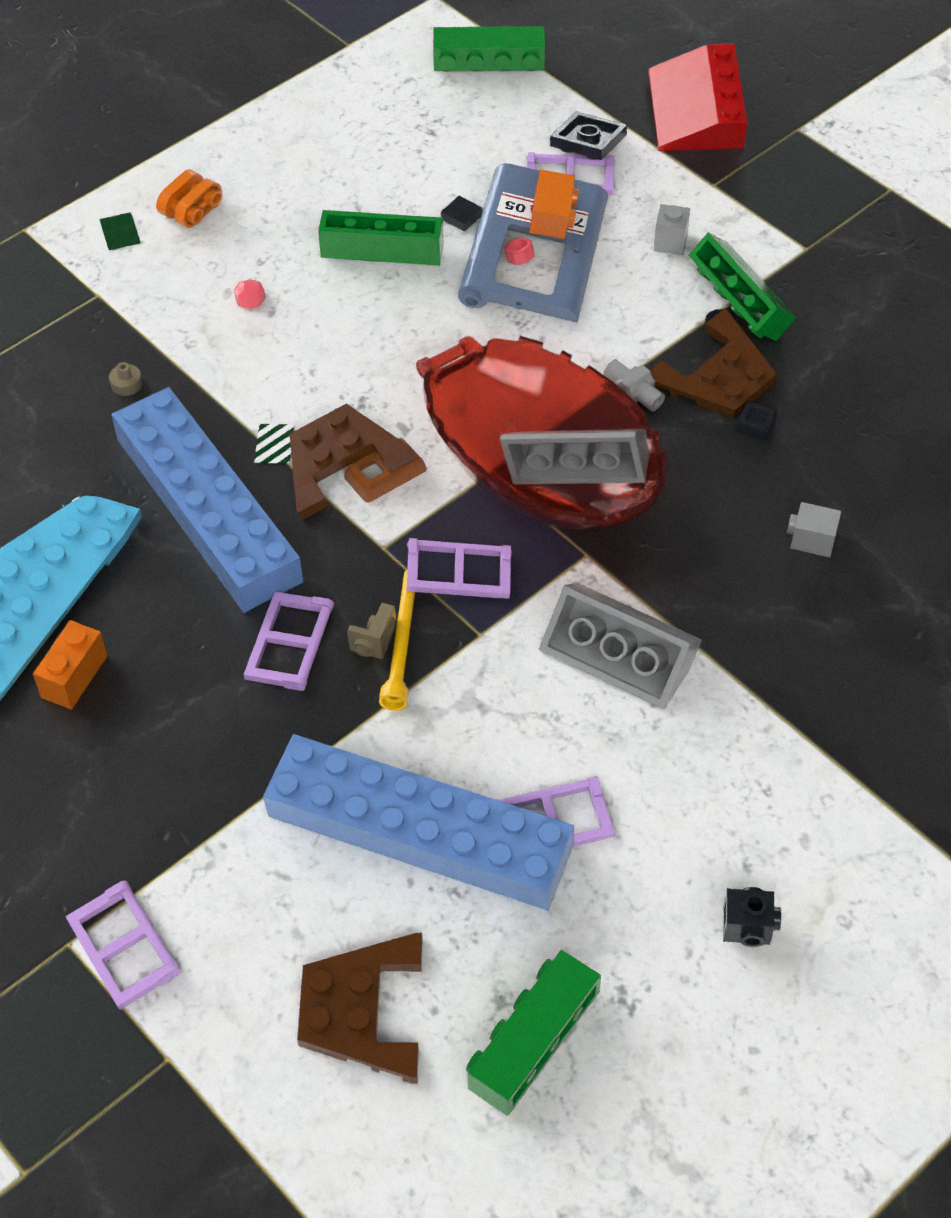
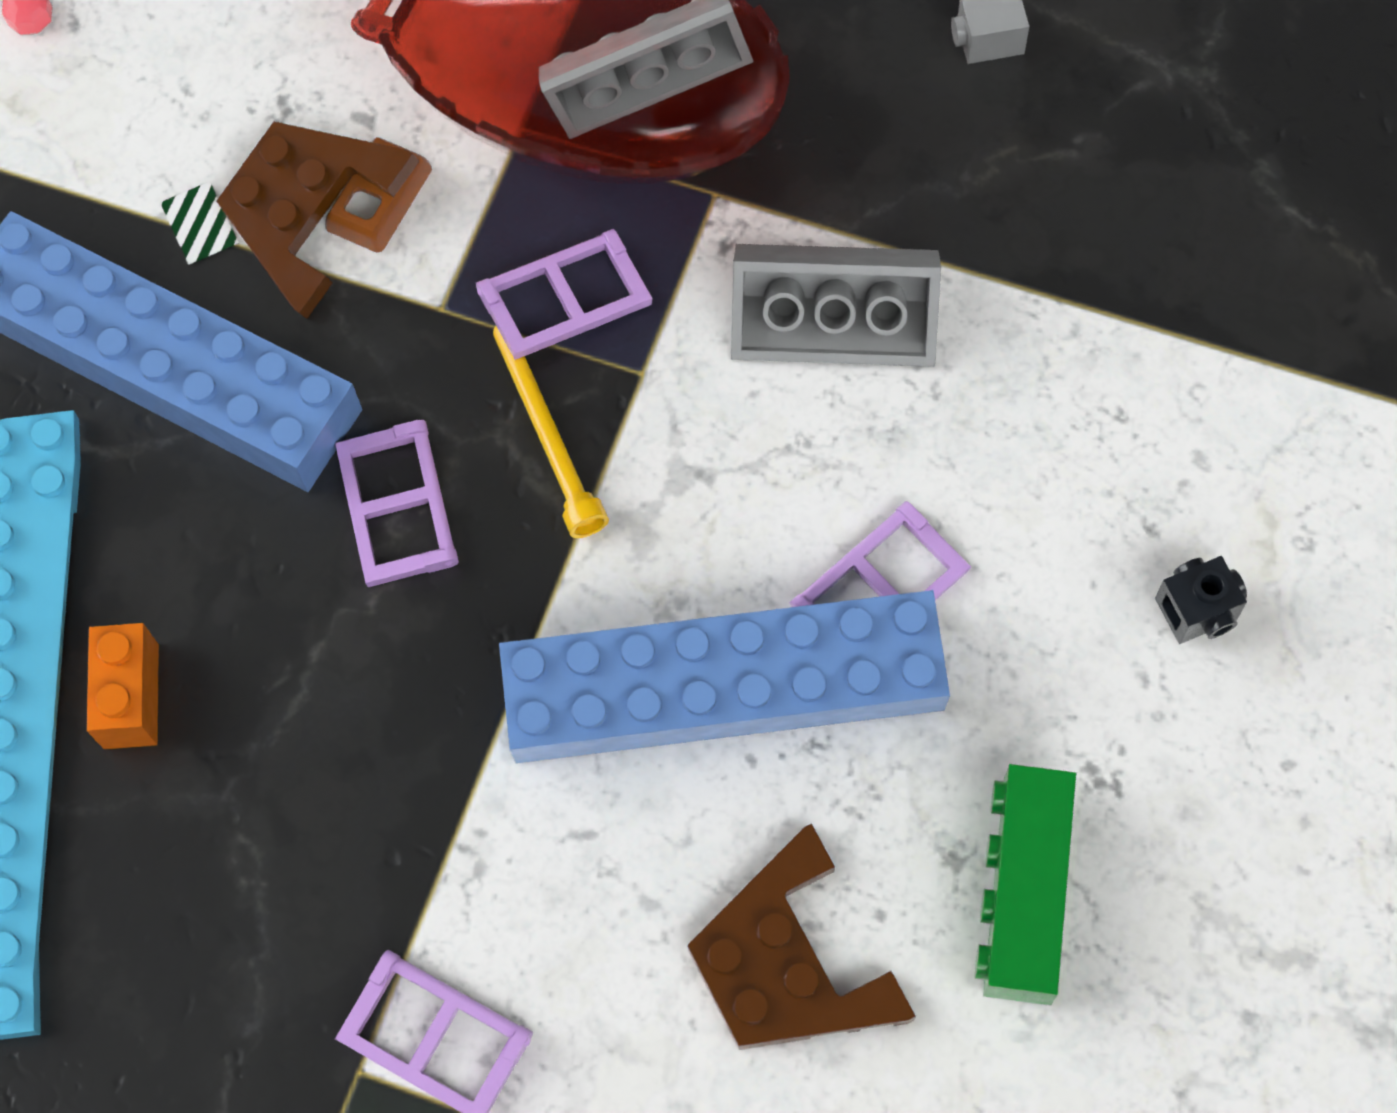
camera: 25 degrees left, 15 degrees up
dark tan bracket [347,603,397,659] -> none

